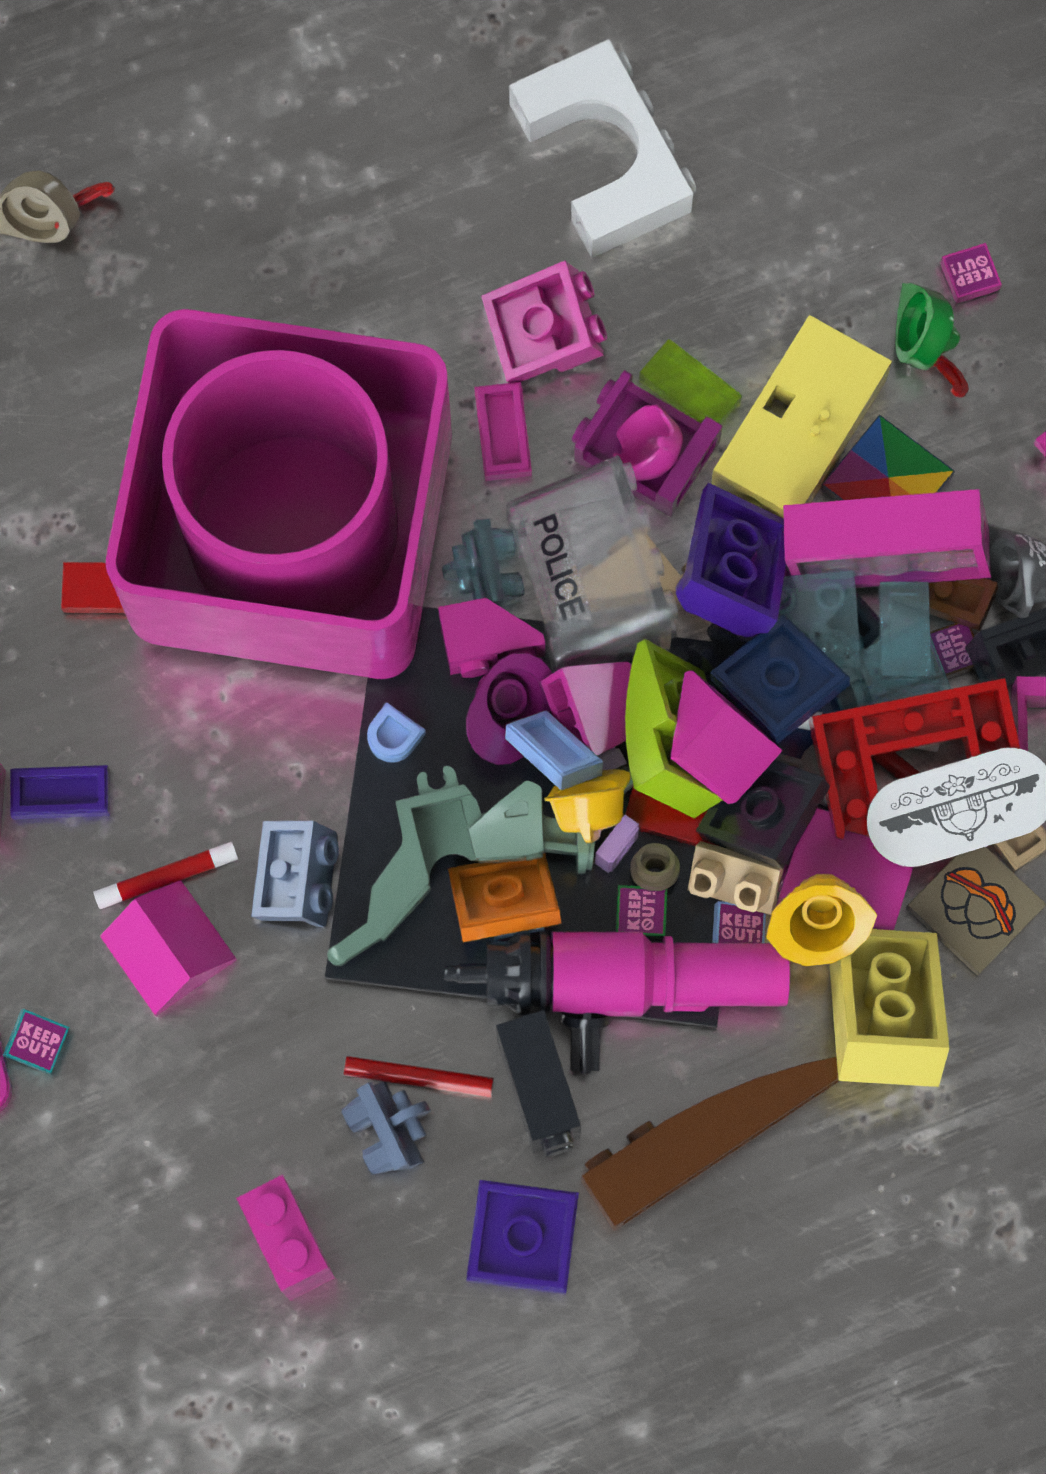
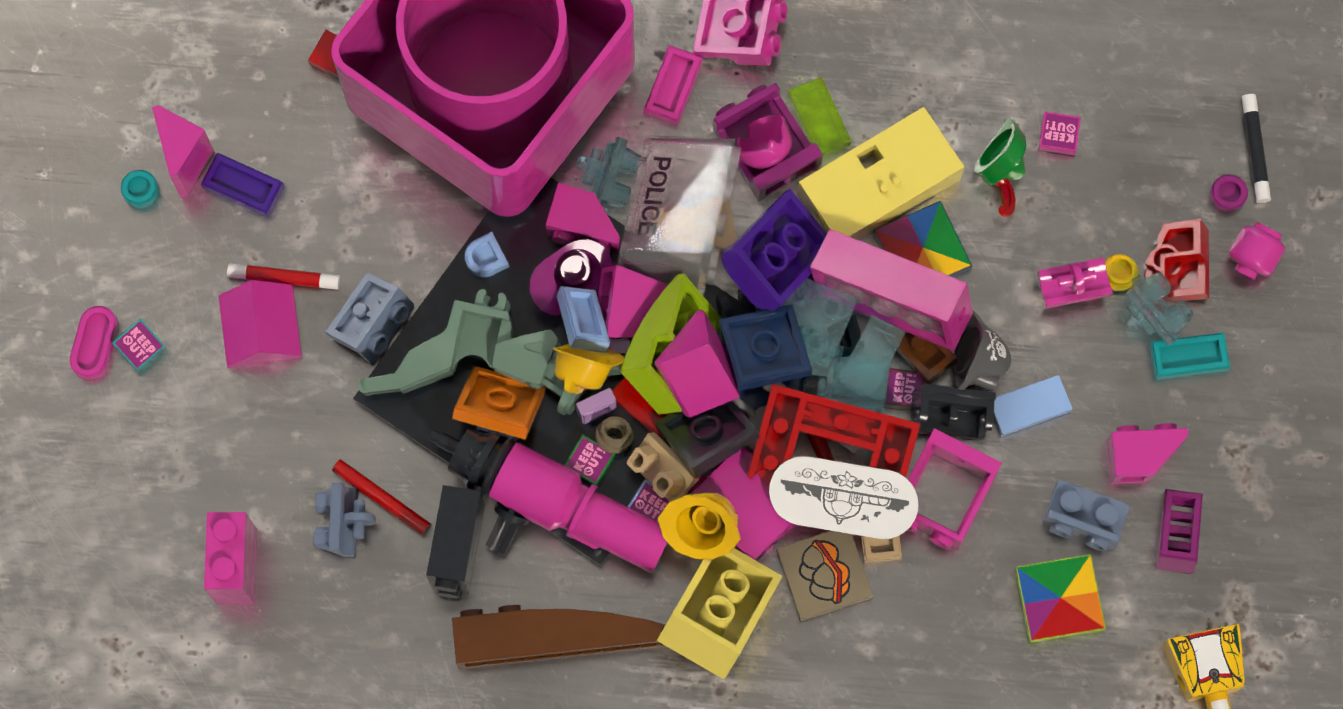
camera: 25 degrees right, 0 degrees up
dark purple tile [466,1180,579,1294] -> none

